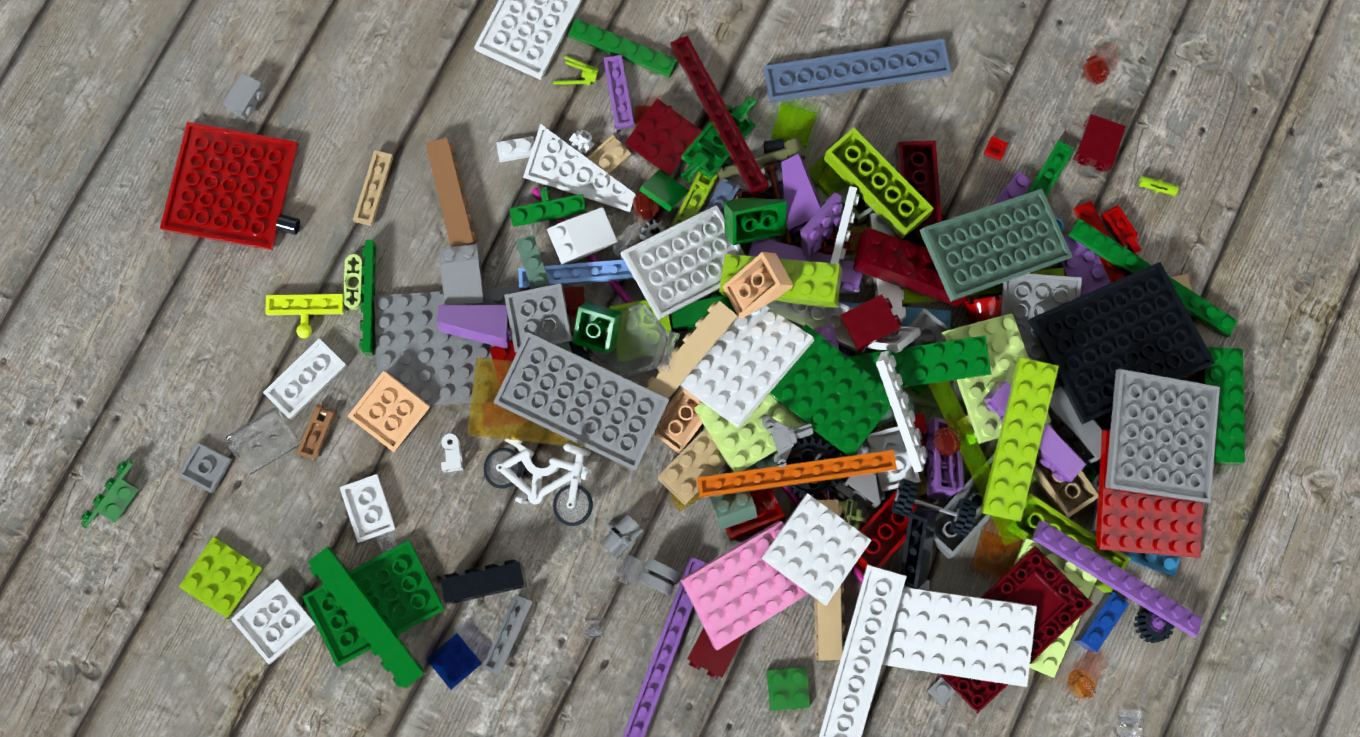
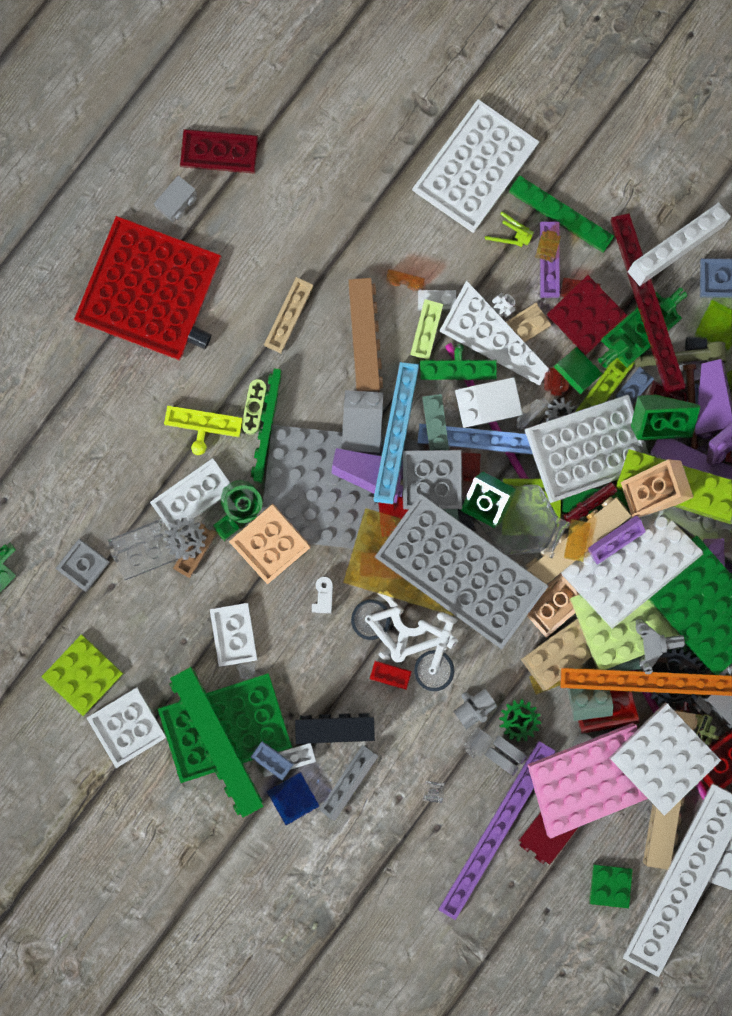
camera: 20 degrees right, 5 degrees up
none -> light grey gear [163,518,206,560]
none -> dark red tile [180,129,258,174]
none -> green plate [213,515,240,542]
none -> green brick [221,480,263,523]
none -> sand blue plate [251,741,294,780]
none -> white plate [263,743,316,777]
none -> red plate [370,661,412,690]
none -> medium azure plate [374,362,419,504]
none -> clear orange plate [386,269,425,291]
none -> yellowish green plate [410,299,443,360]
none -> green gear [499,699,541,742]
none -> clear yellow brick [535,230,561,262]
none -> dark red pin [563,482,618,525]
none -> clear yellow plate [564,519,591,562]
none -> medium lavender plate [588,515,646,565]
none -> white brick [628,203,731,286]

